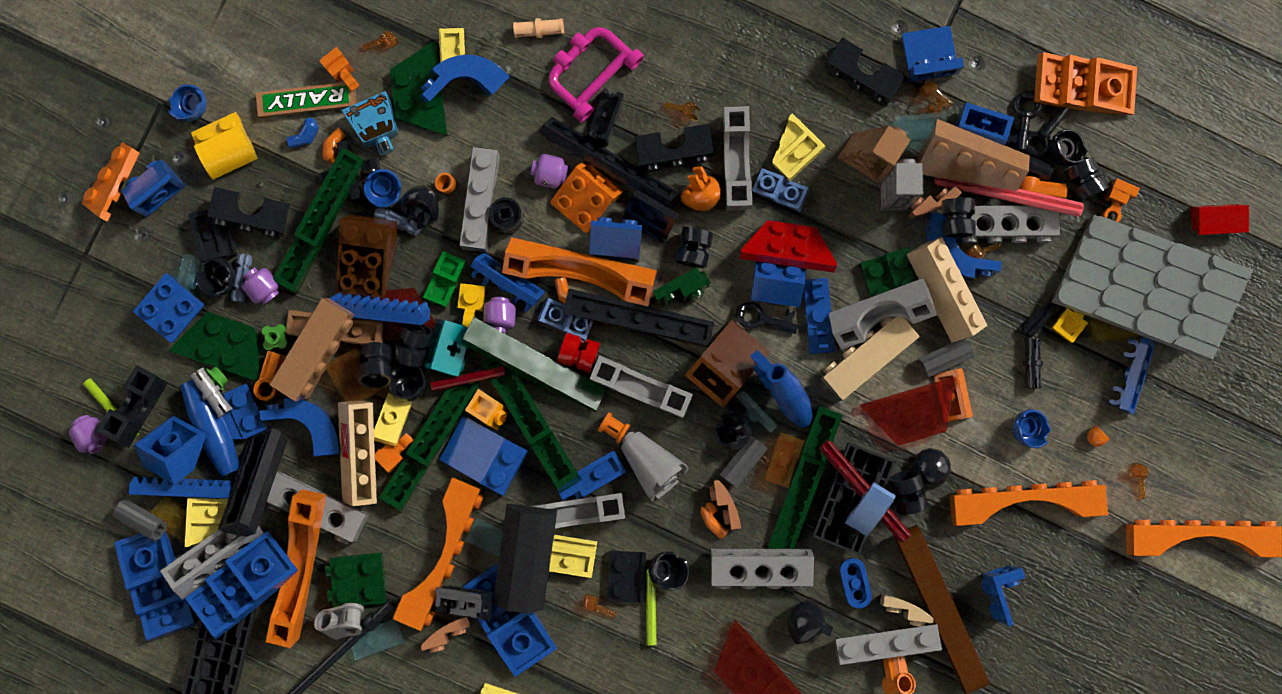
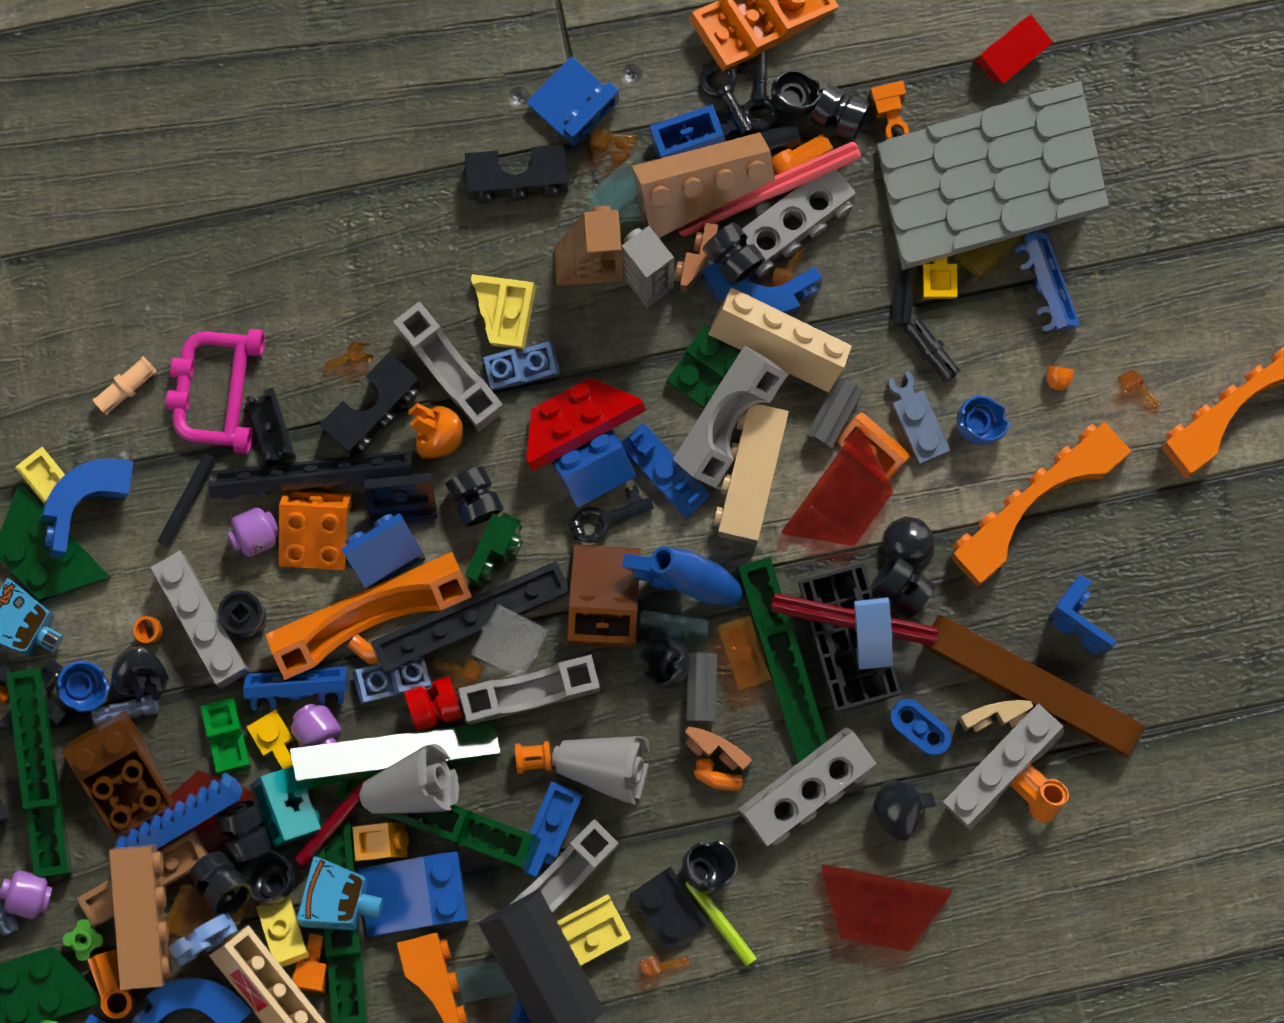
camera: 35 degrees left, 5 degrees down
none -> black bar [157,453,216,548]
none -> medium blue plate [168,913,238,967]
none -> dark azure torso [297,856,383,930]
none -> light grey cone [360,743,459,814]
none -> clear orange hand [434,658,484,682]
none -> clear piece [471,605,549,677]
none -> sand blue plate [888,371,951,466]

